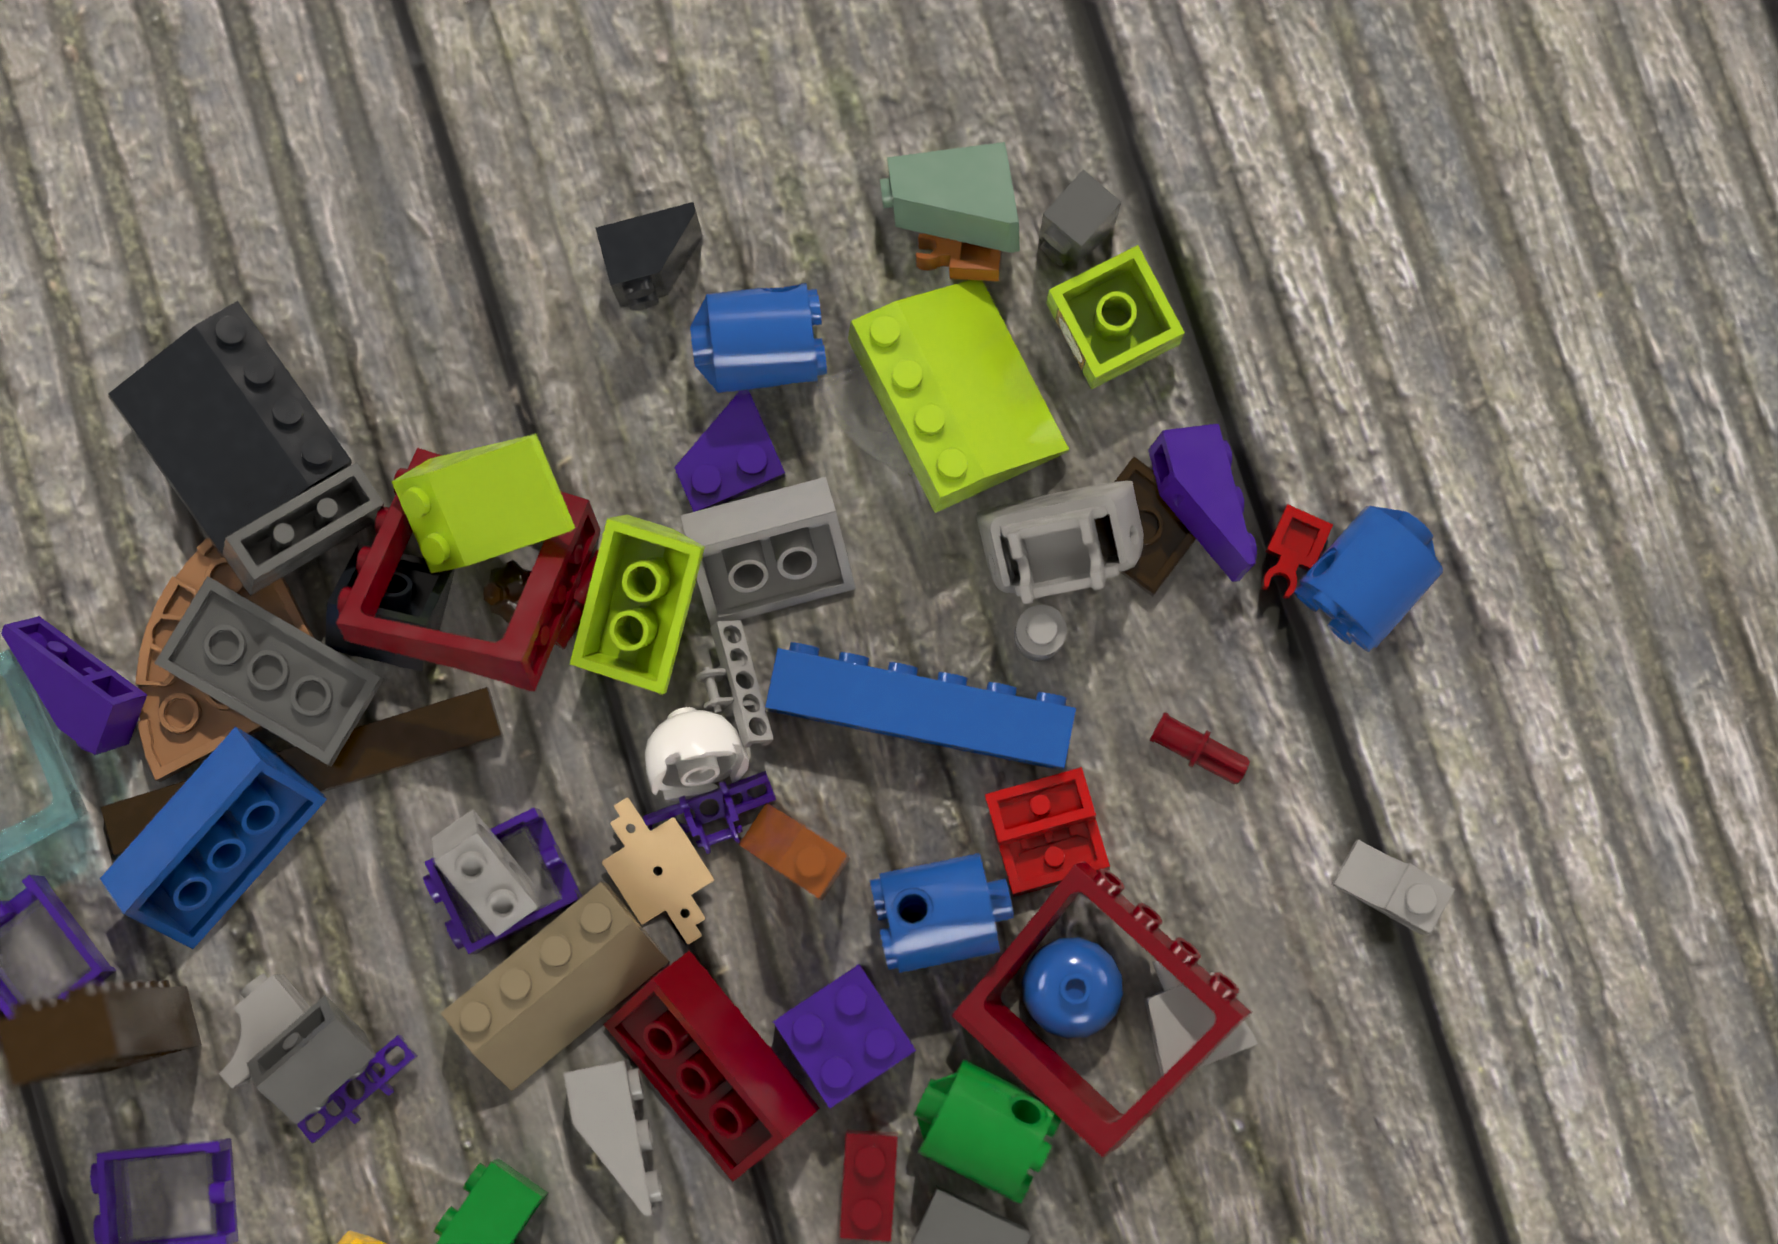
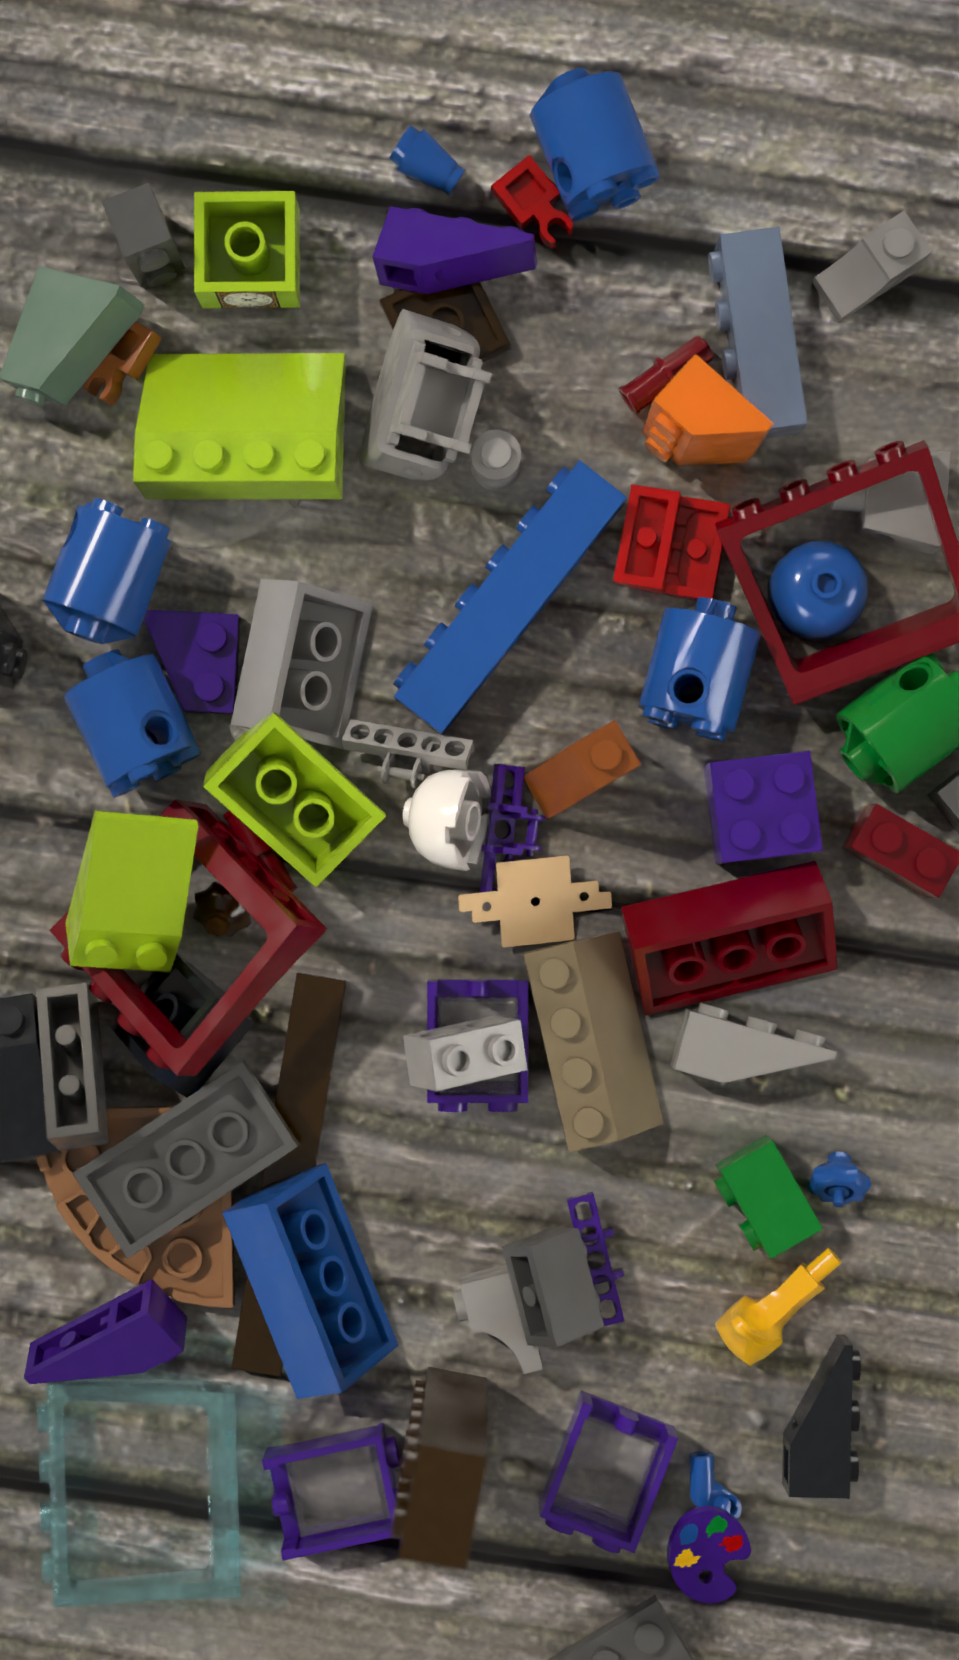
camera: 65 degrees left, 5 degrees up
none -> blue cylinder [63,649,201,798]
none -> blue cone [389,125,465,195]
none -> orange slope [642,354,774,466]
none -> sand blue brick [708,226,807,439]

